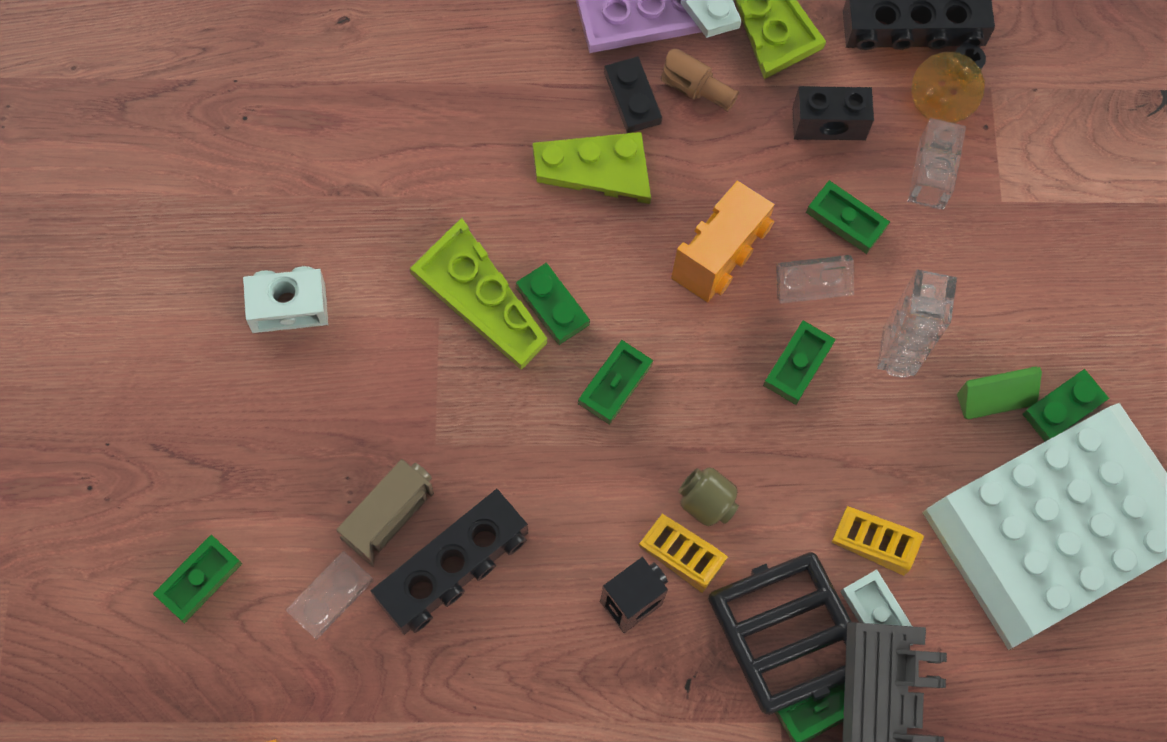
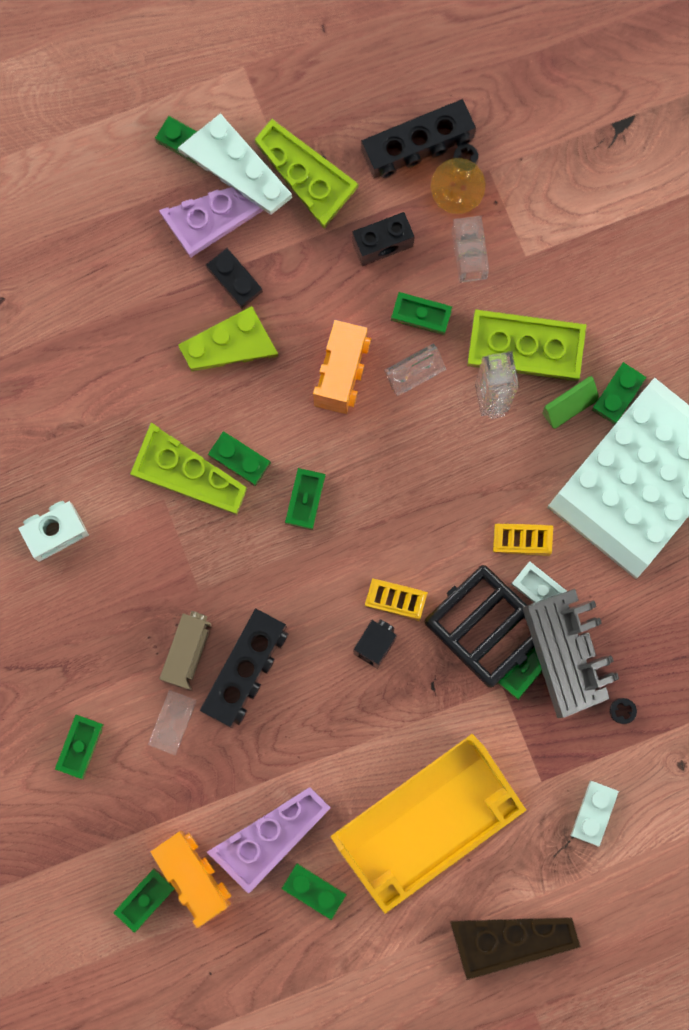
camera: 15 degrees left, 10 degrees up
medium nougat arm [661,48,739,112] -> none
olive head [678,468,739,526] -> none
green plate [763,320,836,405] -> none
none -> lime plate [467,309,587,381]

